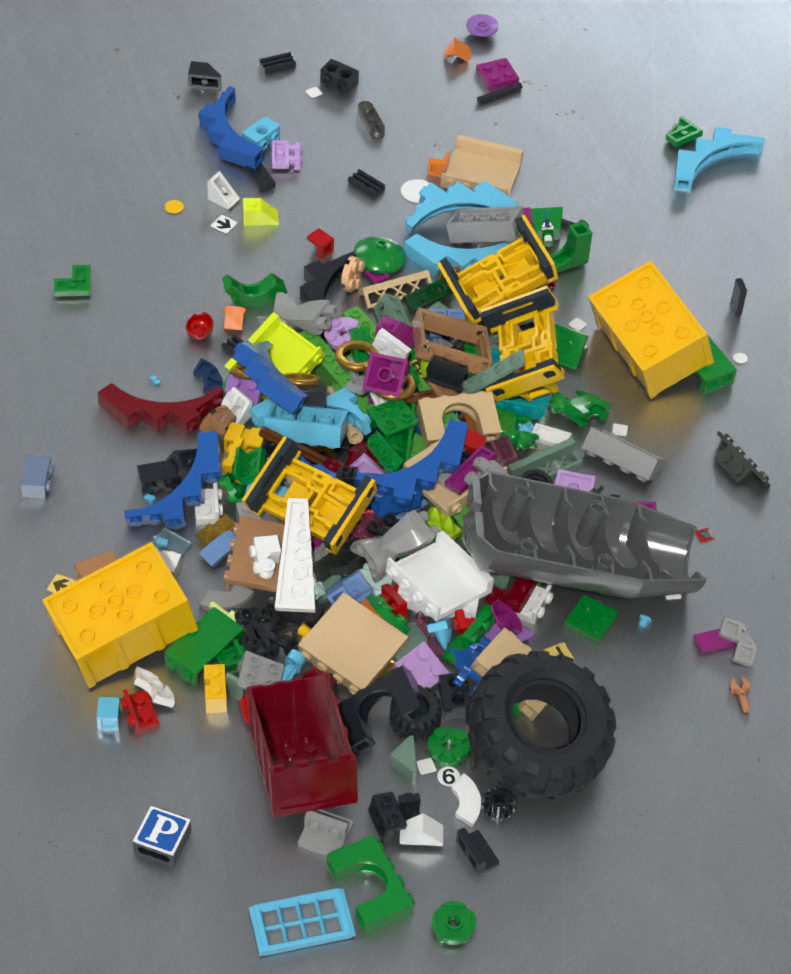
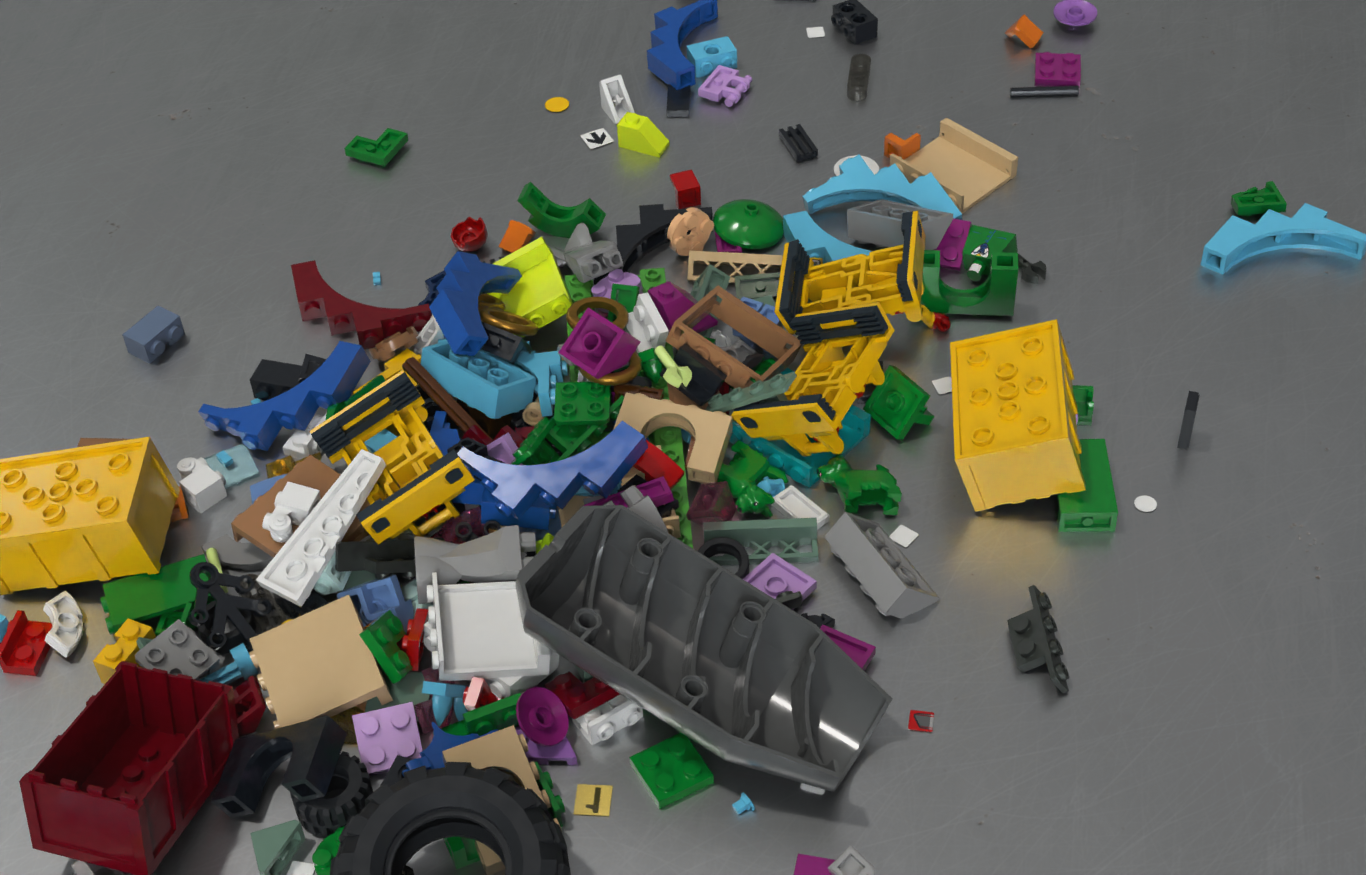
camera: 35 degrees right, 5 degrees down
none -> yellowish green bar [654,345,692,388]

